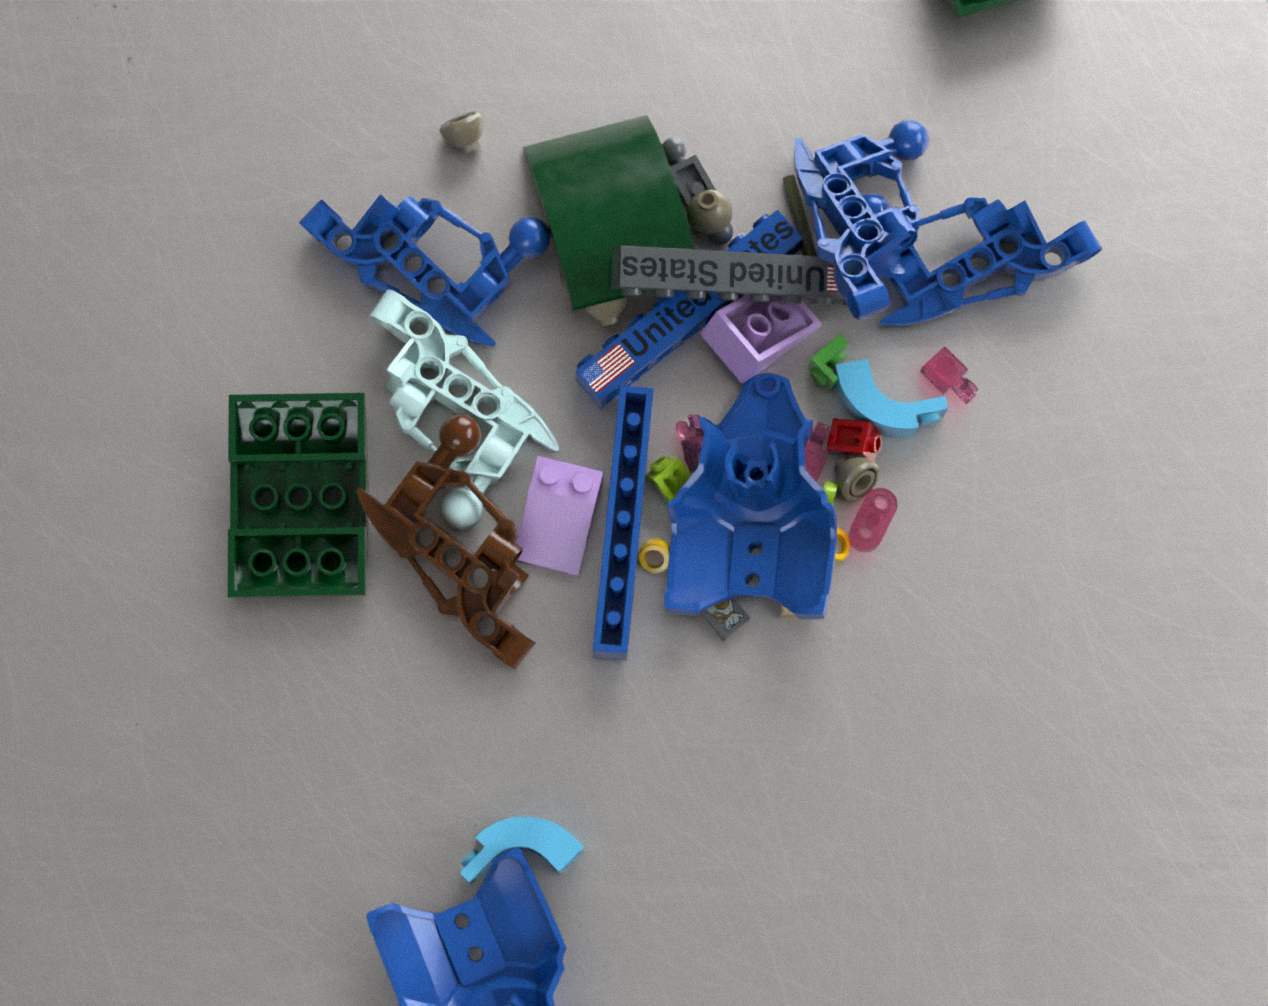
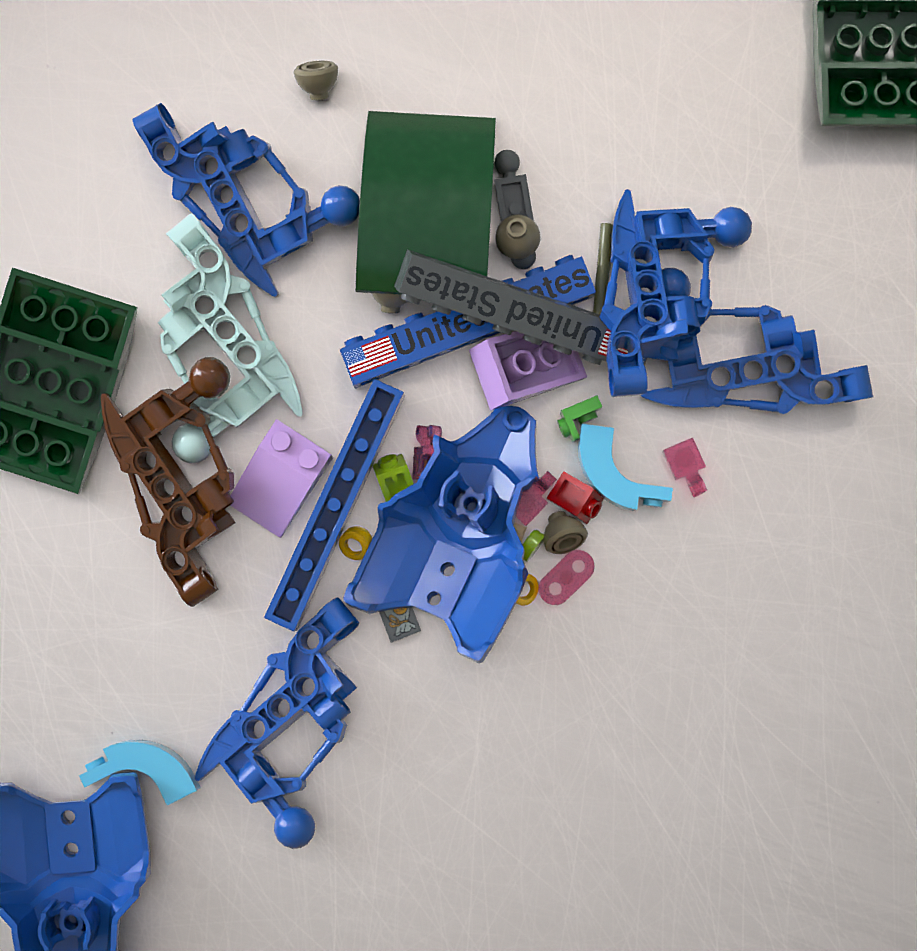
camera: 20 degrees right, 10 degrees up
none -> blue piece [194,598,359,849]

